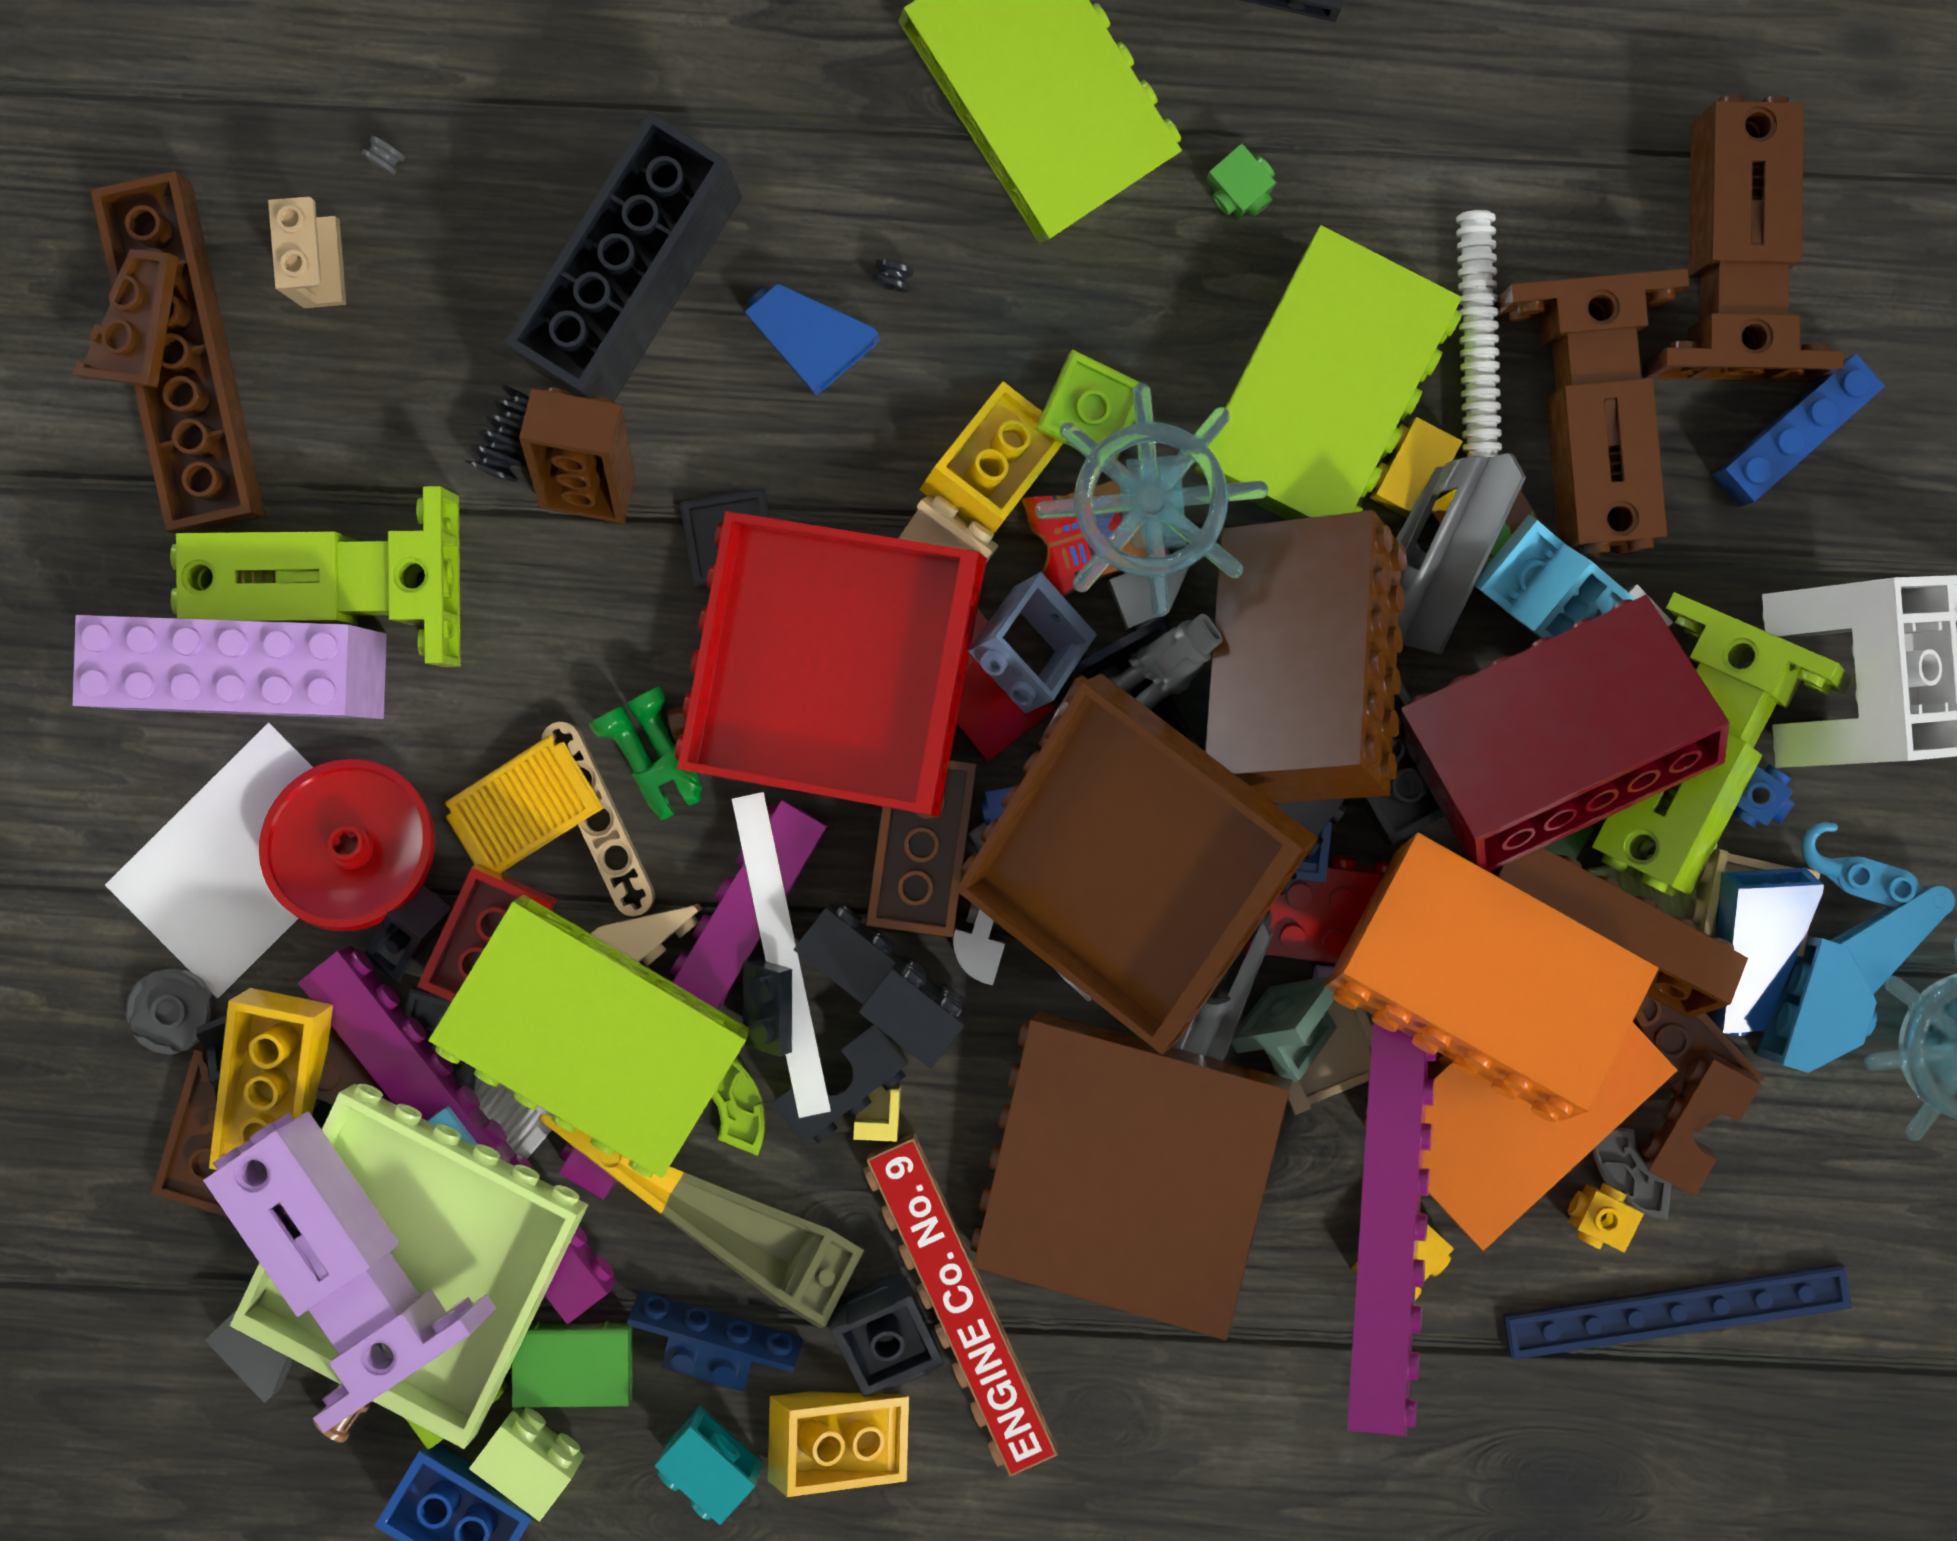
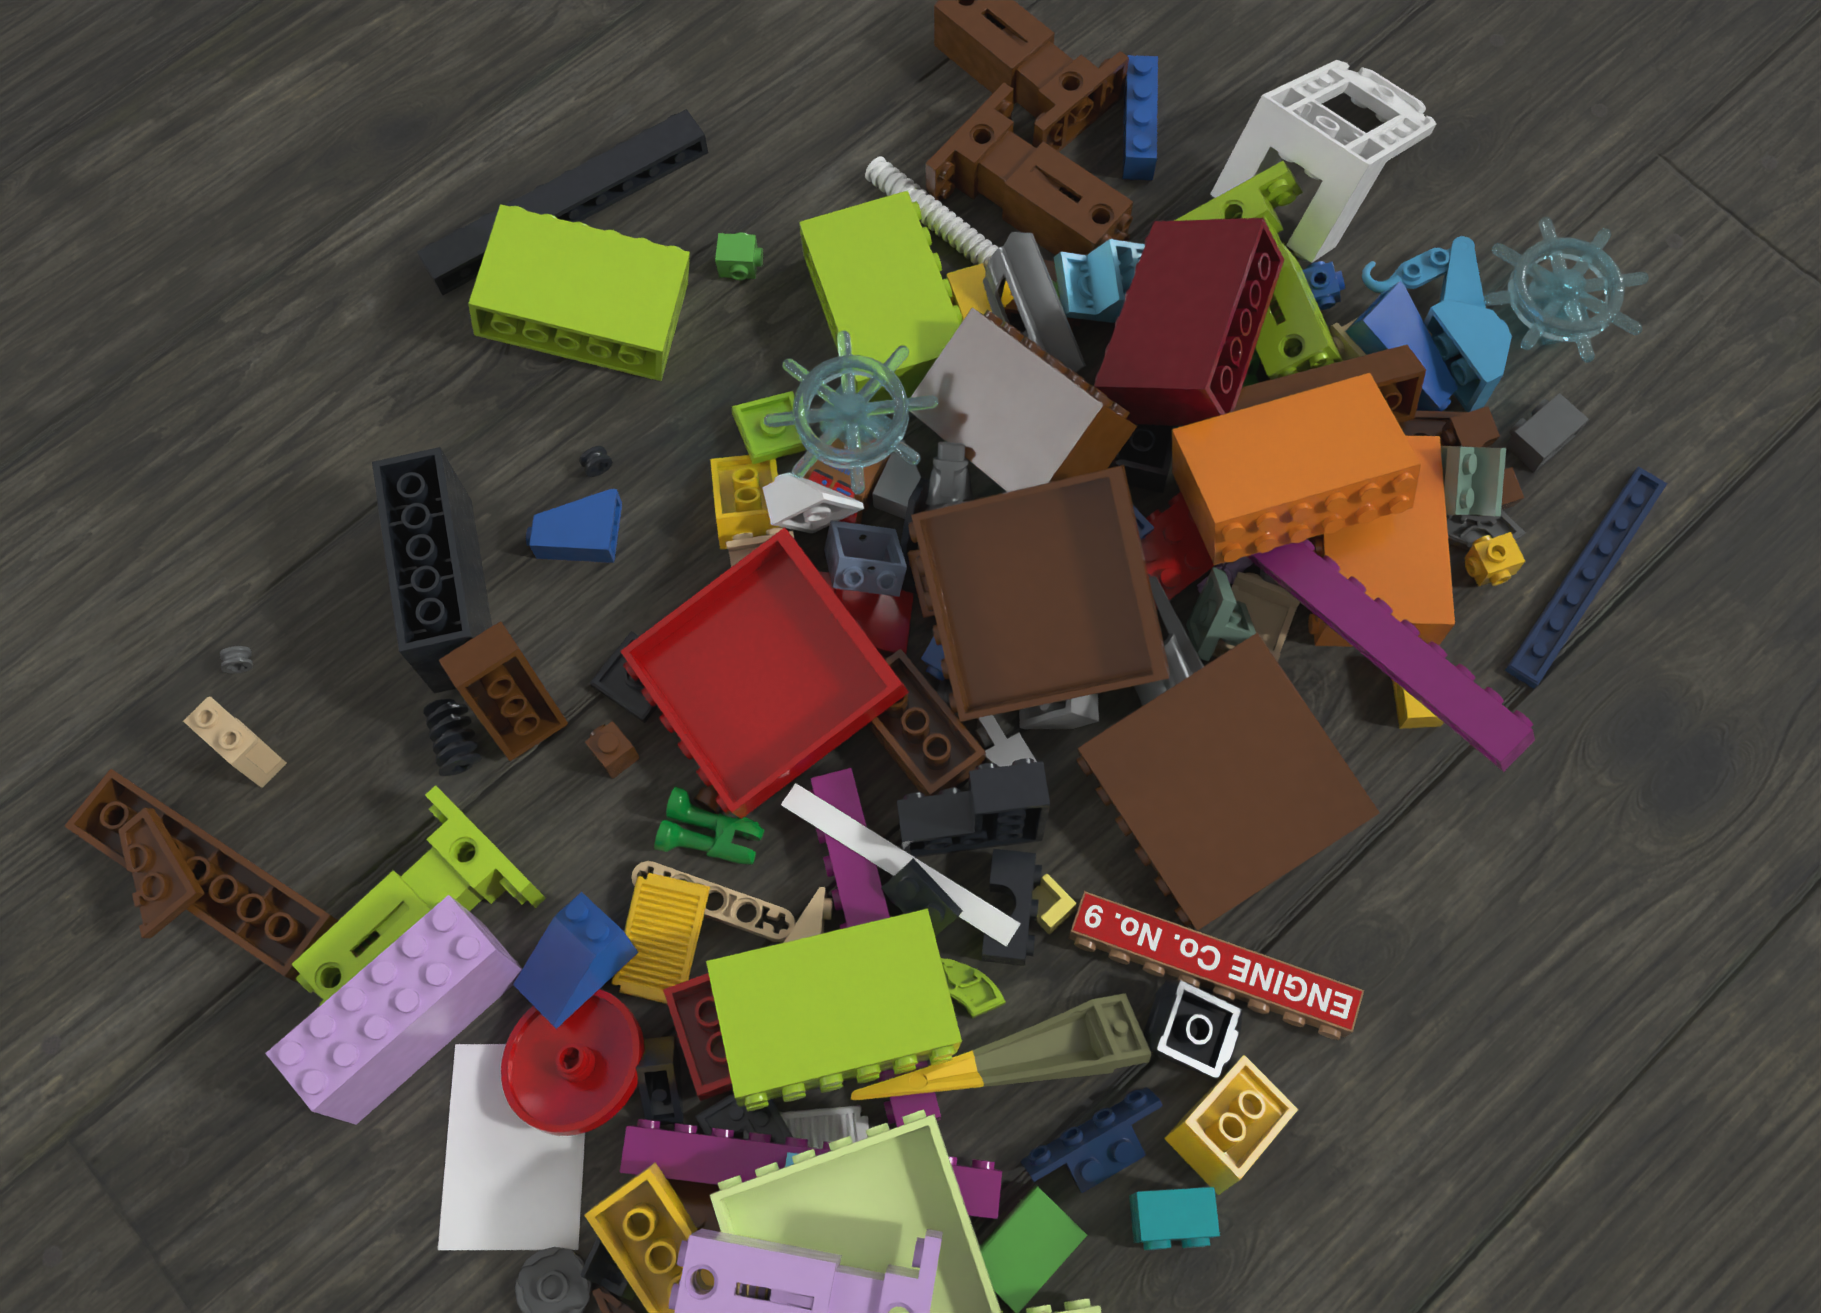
camera: 40 degrees left, 20 degrees down
none -> blue slope [513,892,638,1029]
none -> reddish brown brick [585,721,640,779]
none -> white slope [762,473,864,534]
none -> sand green bracket [1441,446,1506,516]
none -> dark grey brick [1505,393,1589,473]

